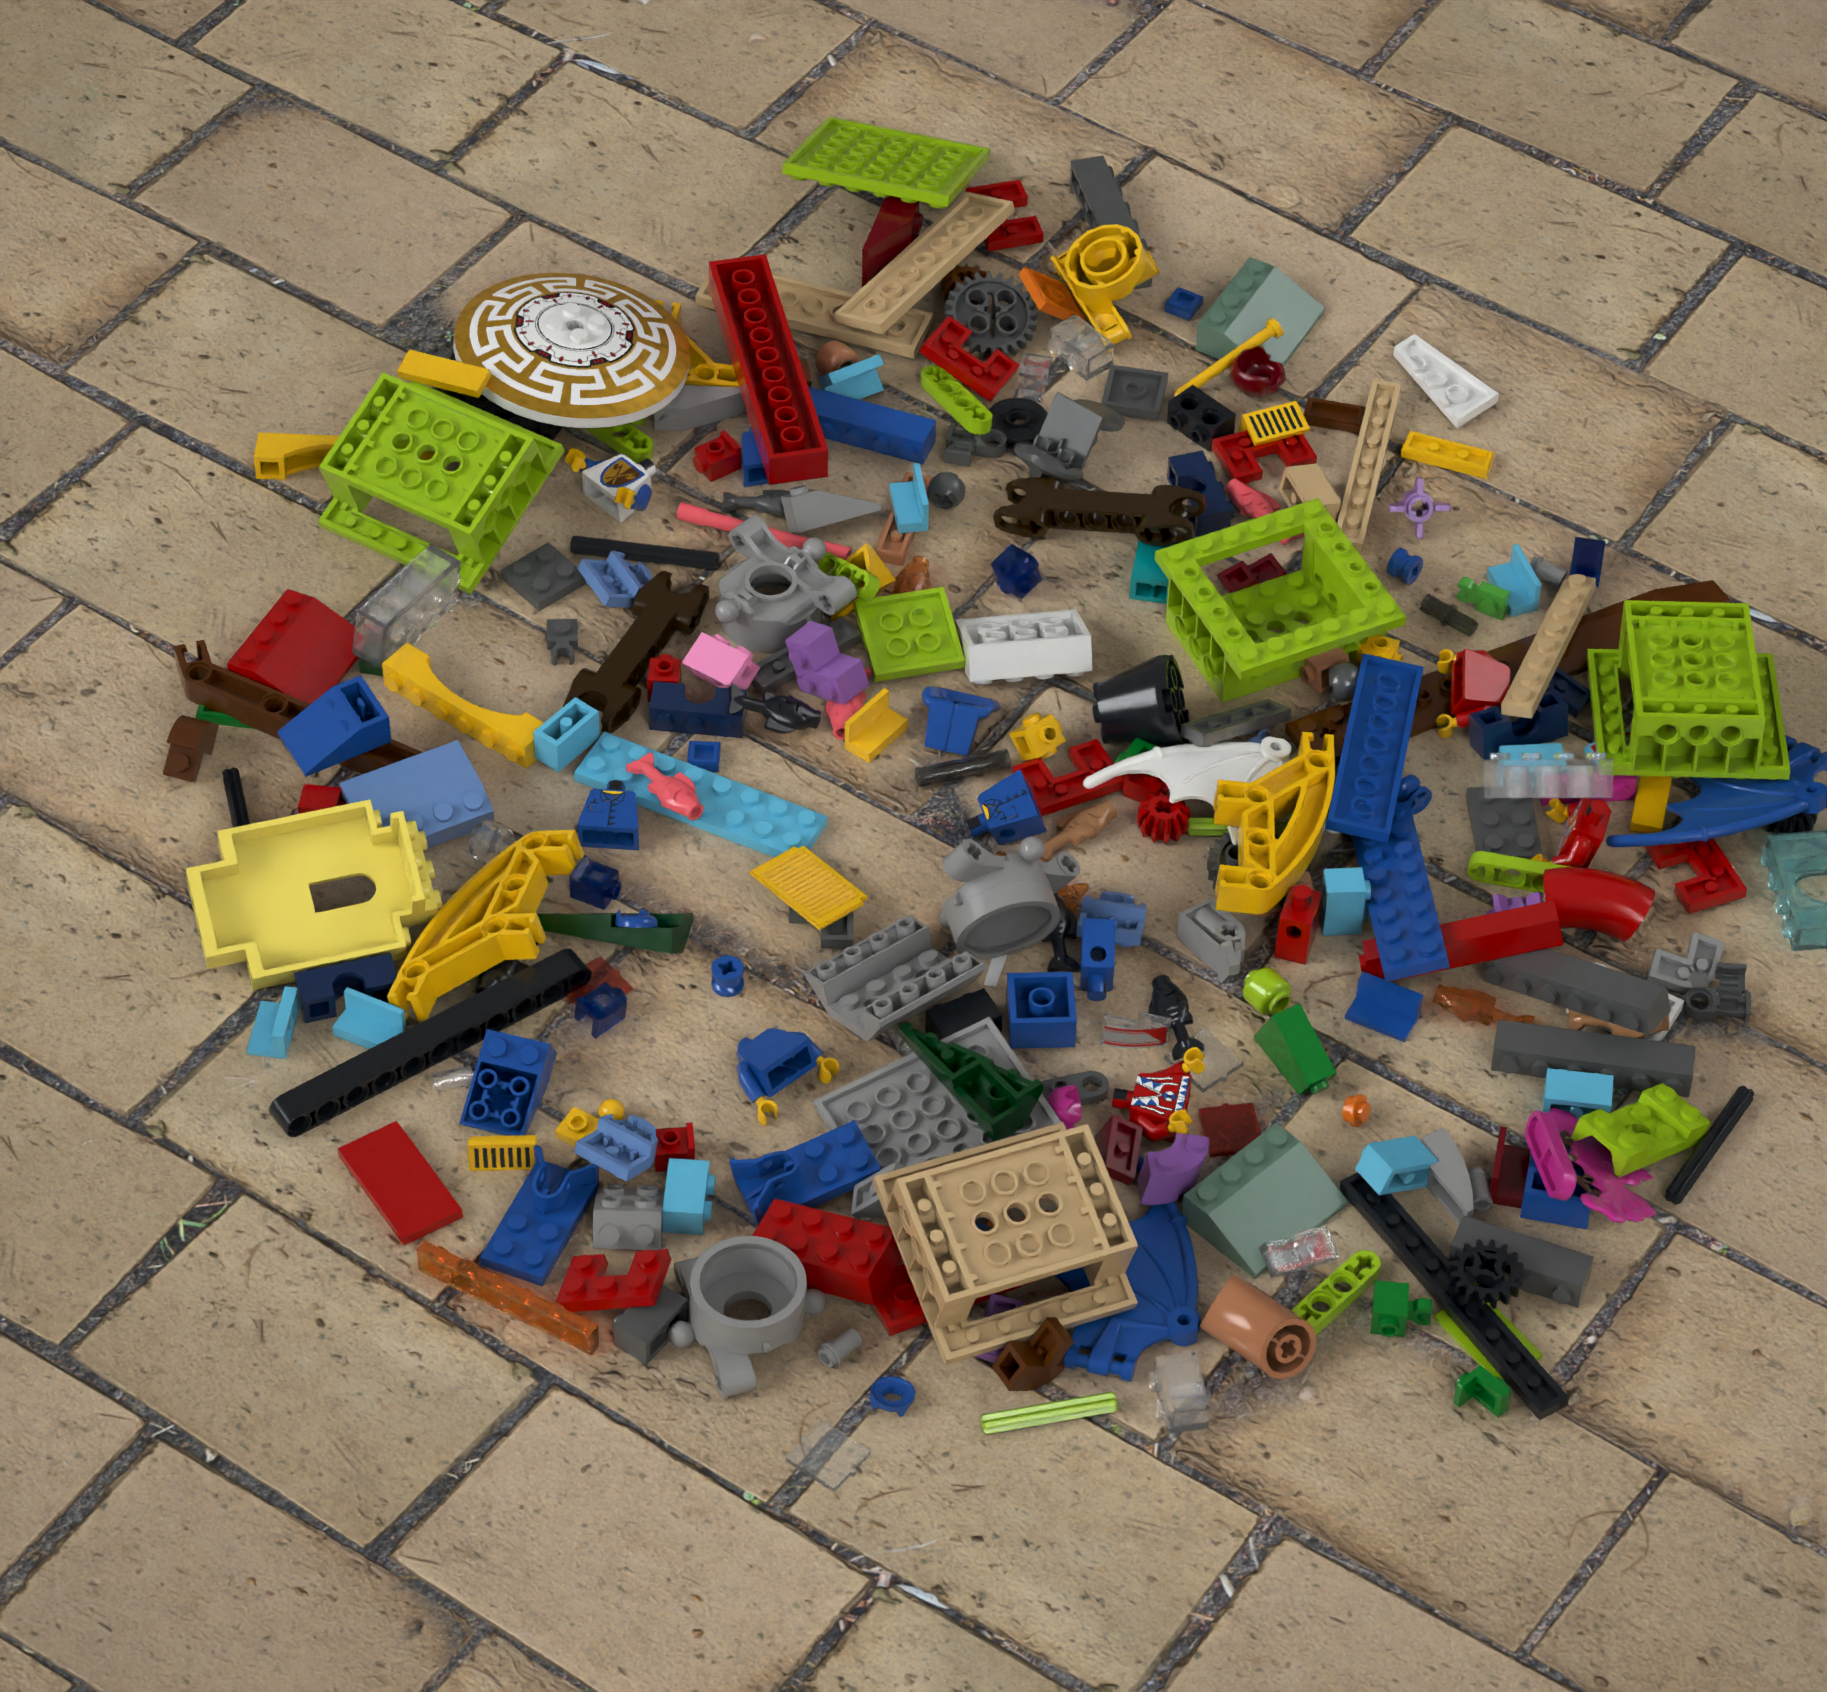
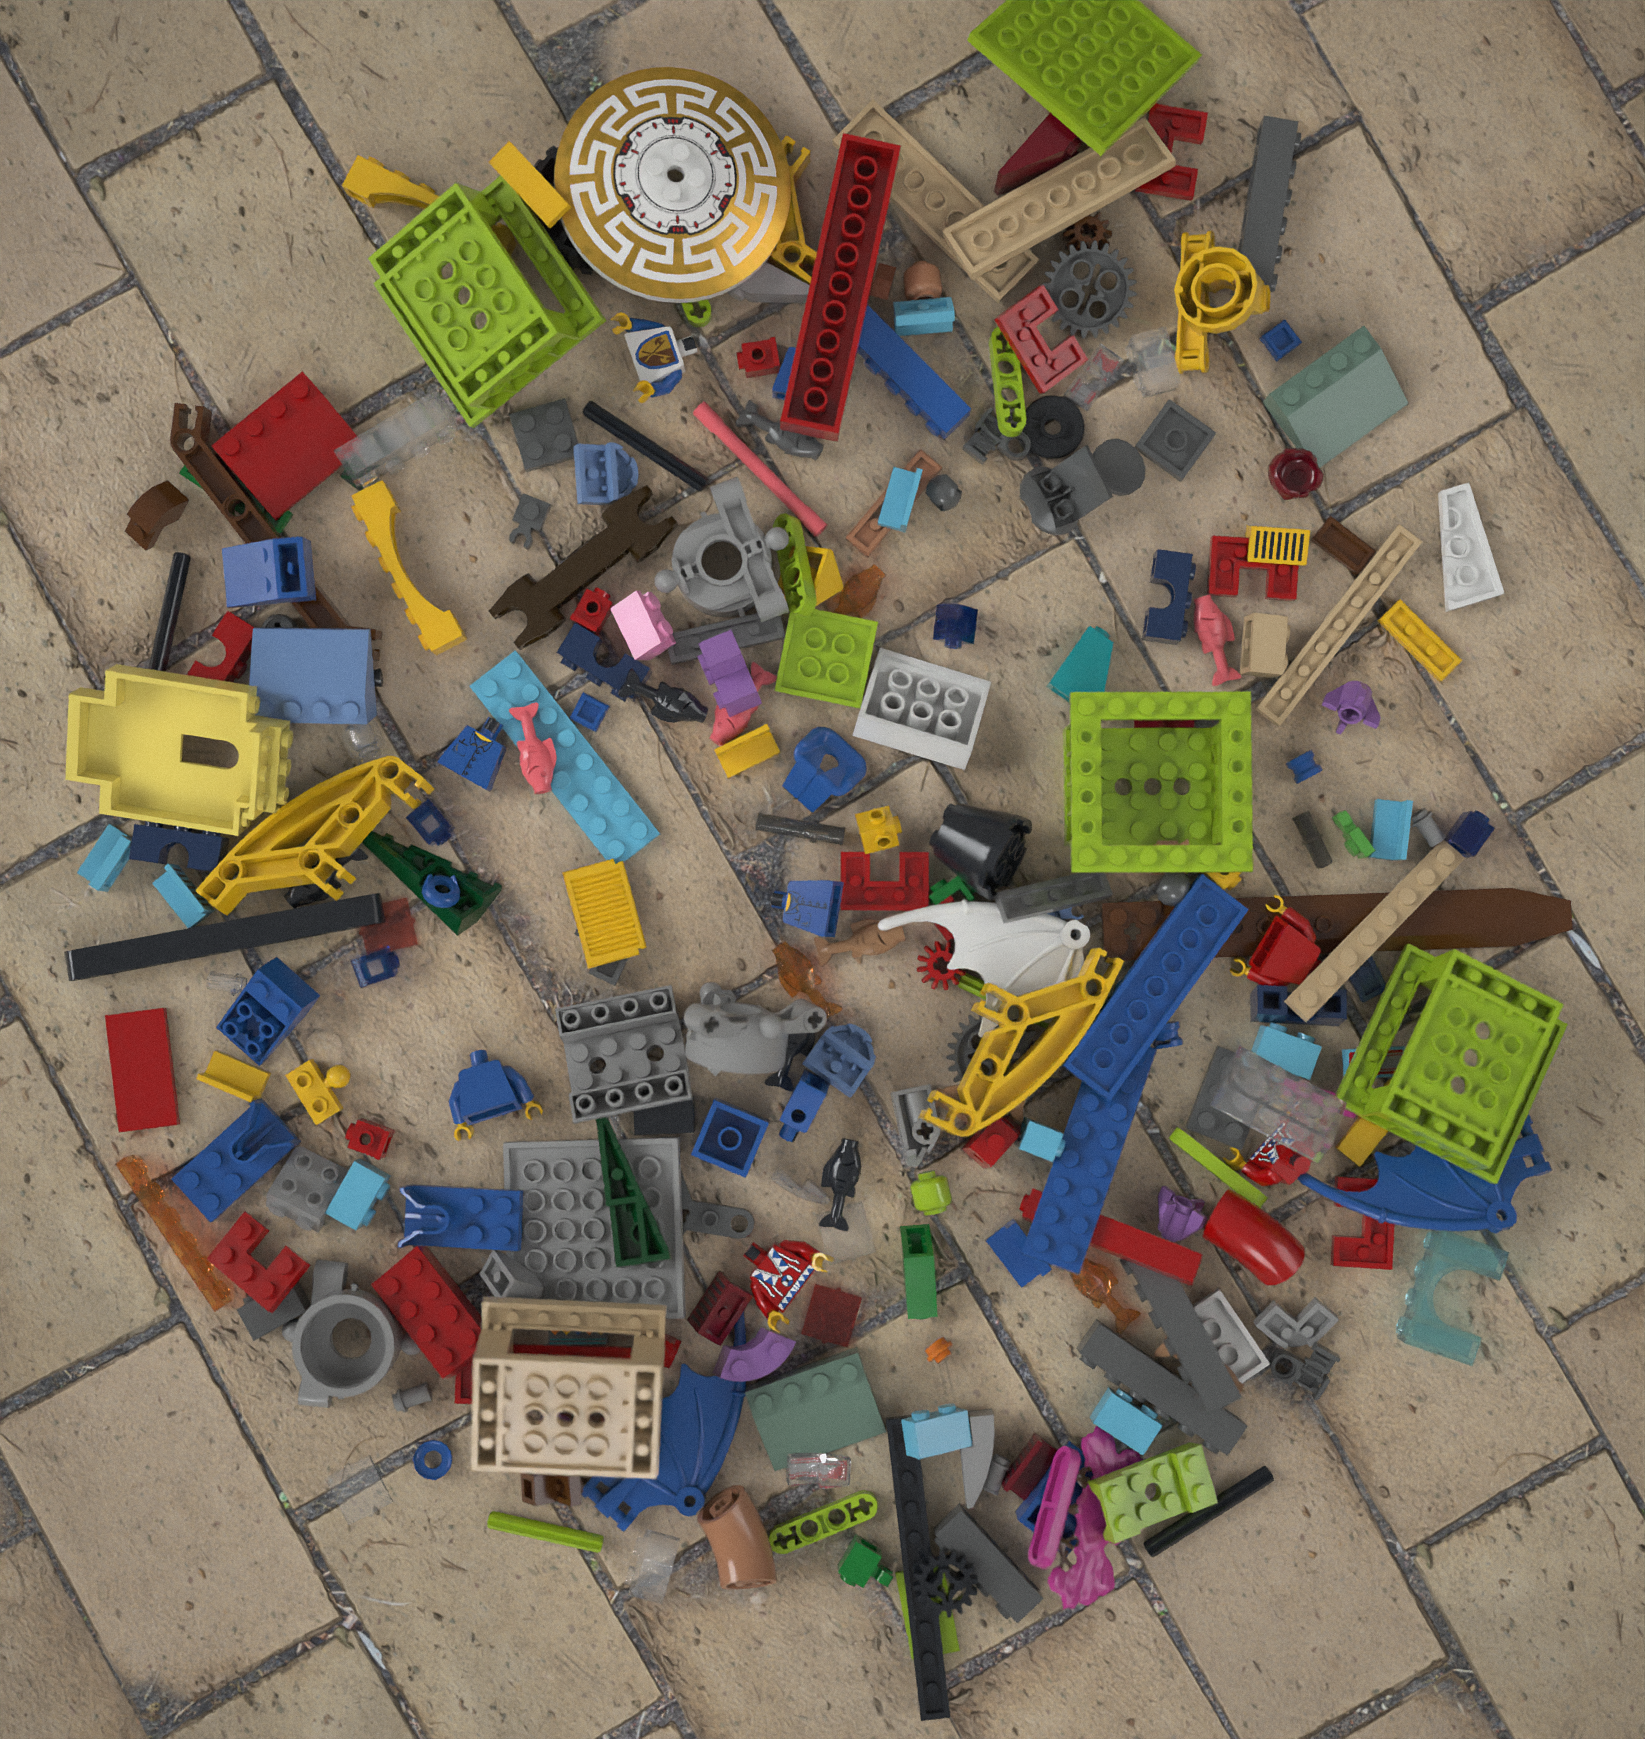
camera: 25 degrees right, 40 degrees up
medium azure brick [533,697,600,772] -> none
medium blue slope [574,1114,658,1181] -> none
blue wheel [711,955,744,997] -> none
light grey slope [781,485,882,533] -> none
dark brown piece [993,477,1207,546] -> none
orange tile [1018,267,1086,327] -> none
dark pink hair [1046,1084,1082,1130] -> none
black brick [1167,385,1236,452] -> none
yellow bar [1173,318,1284,397] -> none
green bracket [1454,1365,1511,1418] -> none

